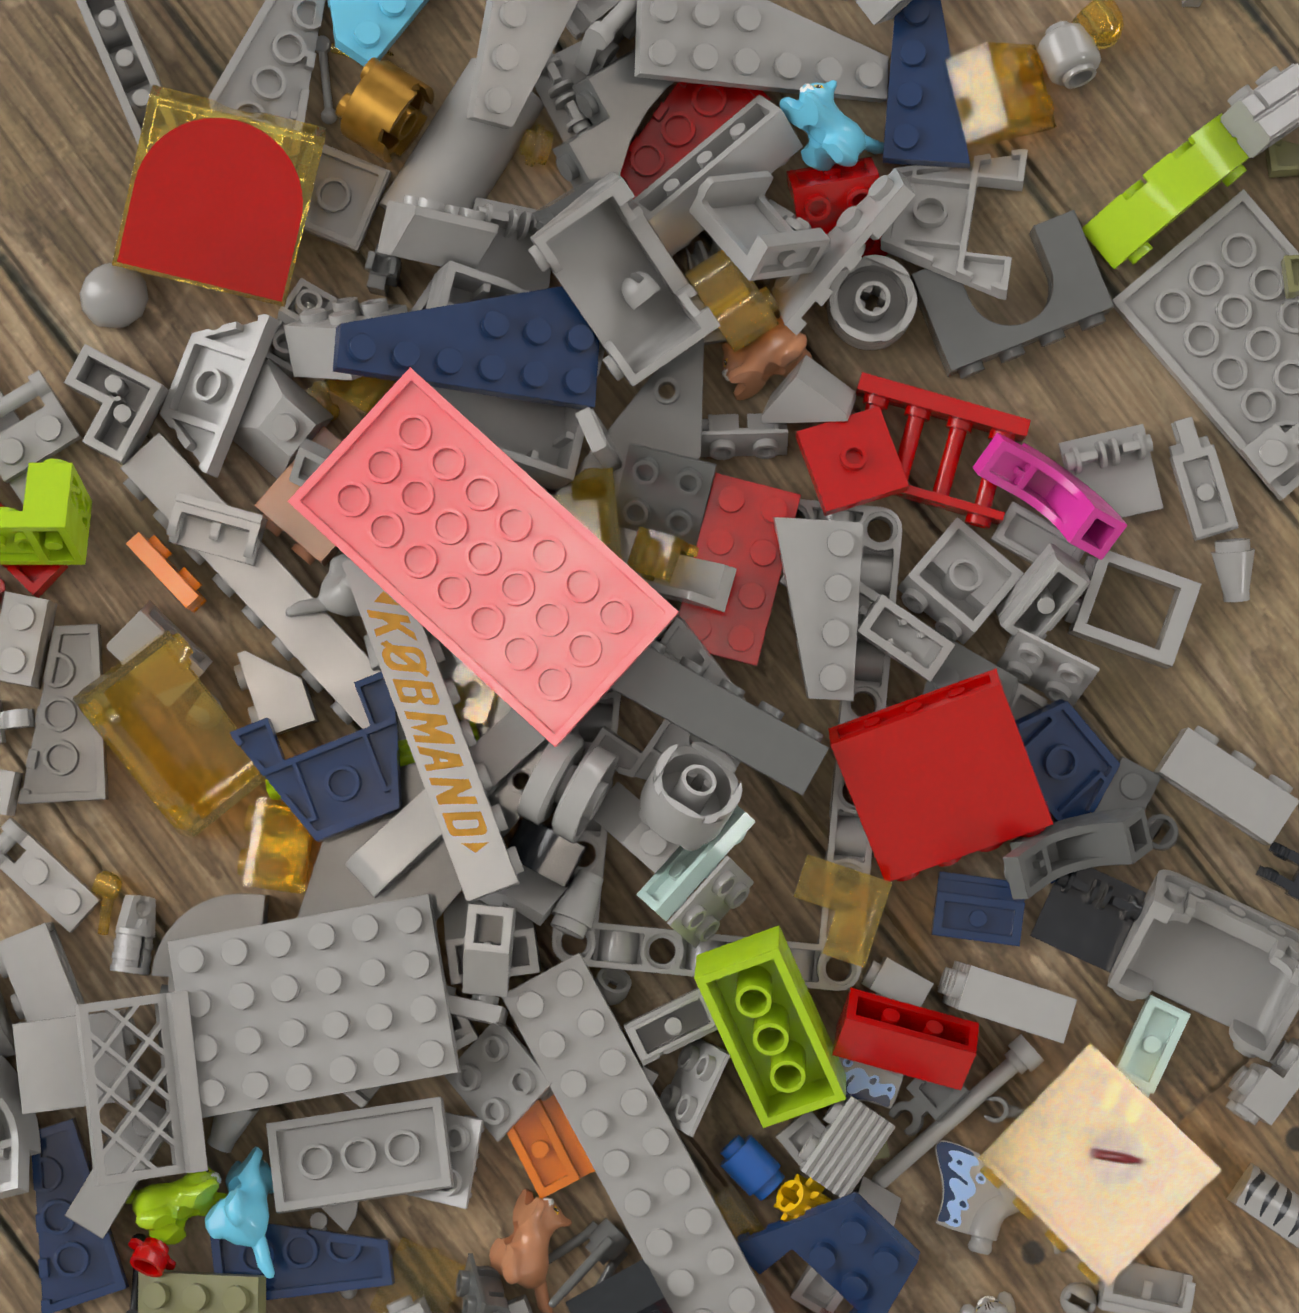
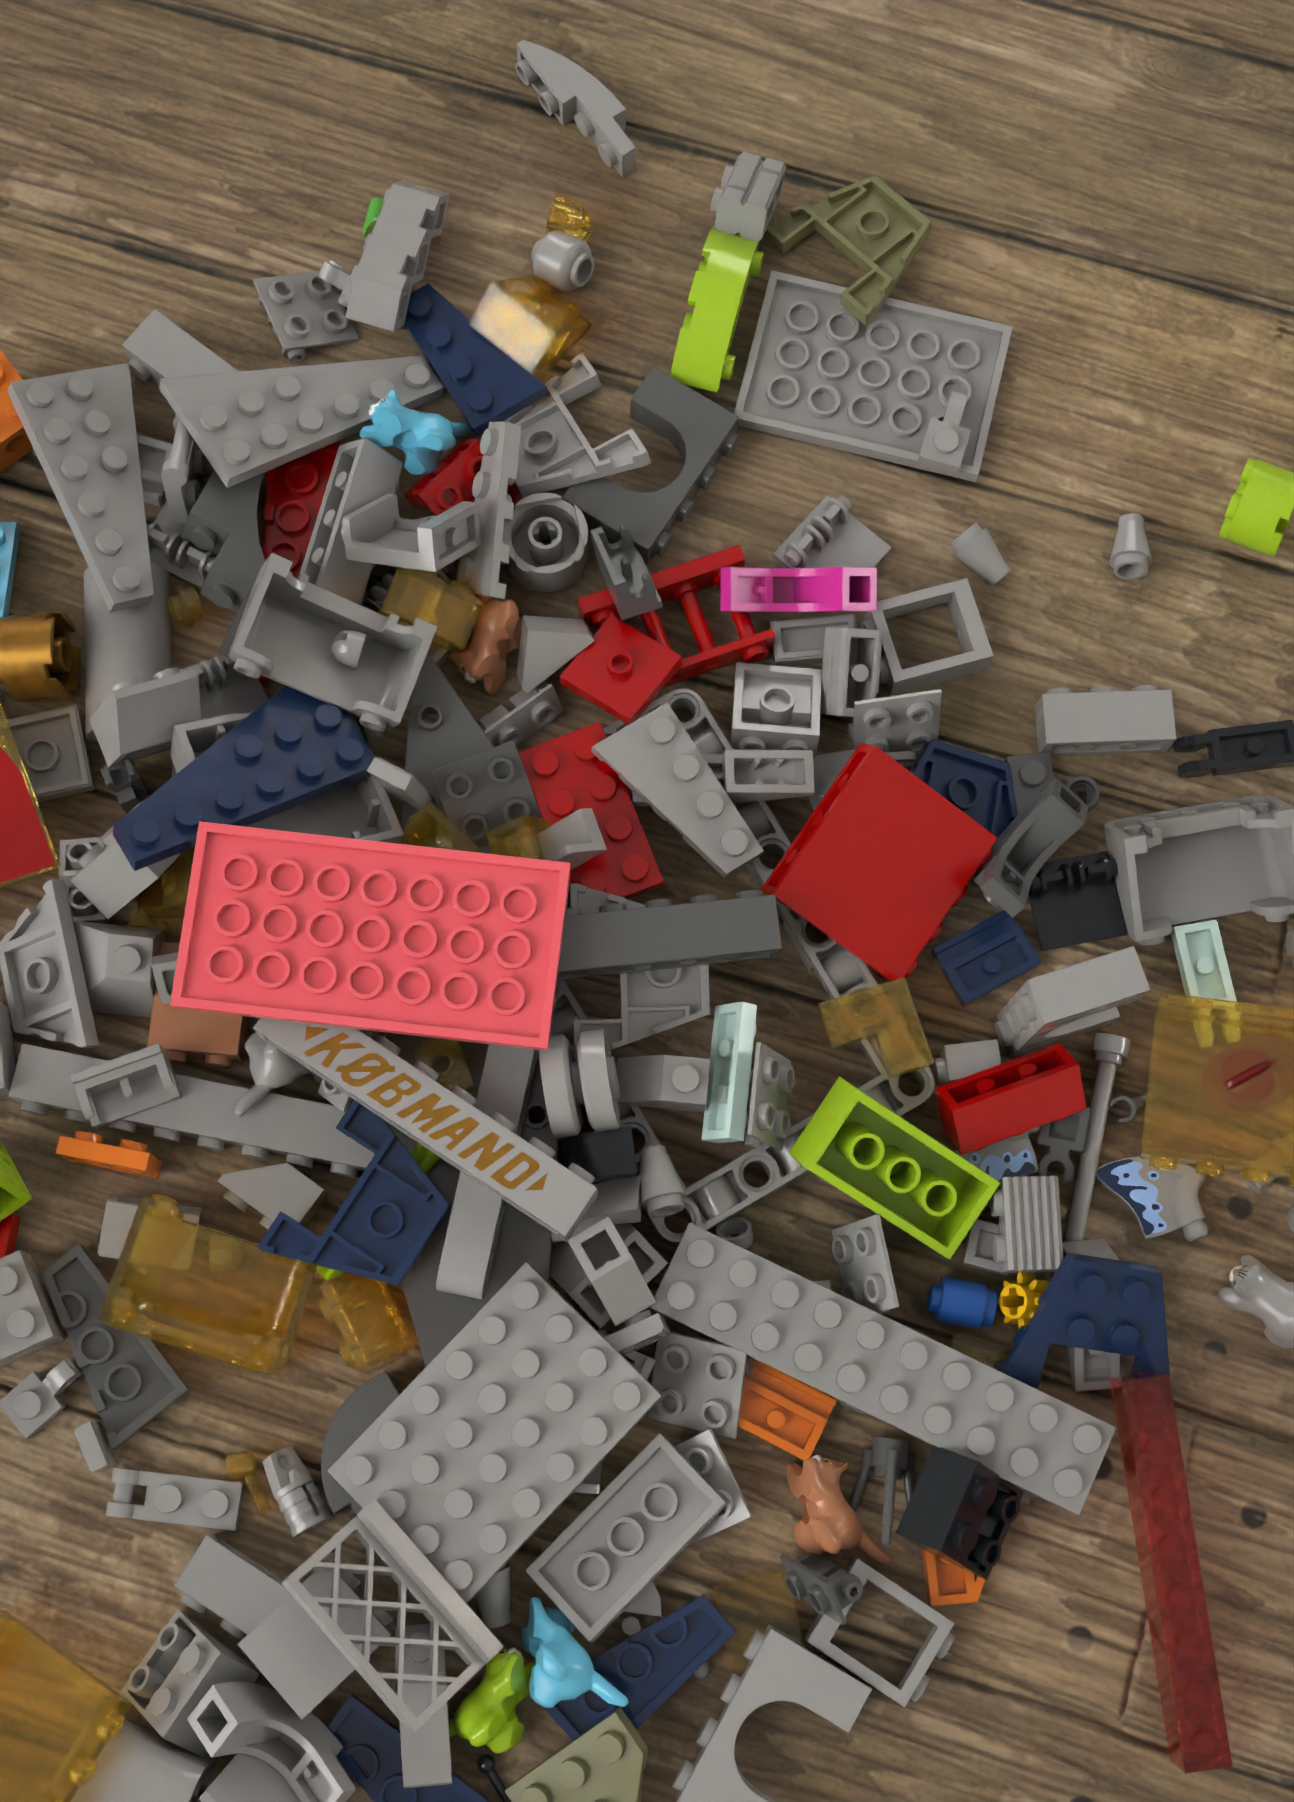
camera: 40 degrees left, 10 degrees down
red plate [128,1237,176,1277] -> none
light grey brick [624,988,718,1066] -> none
light grey brick [639,742,742,851] -> none
light grey hinge [1168,417,1239,541] -> none
none -> dark grey hinge [590,524,663,620]

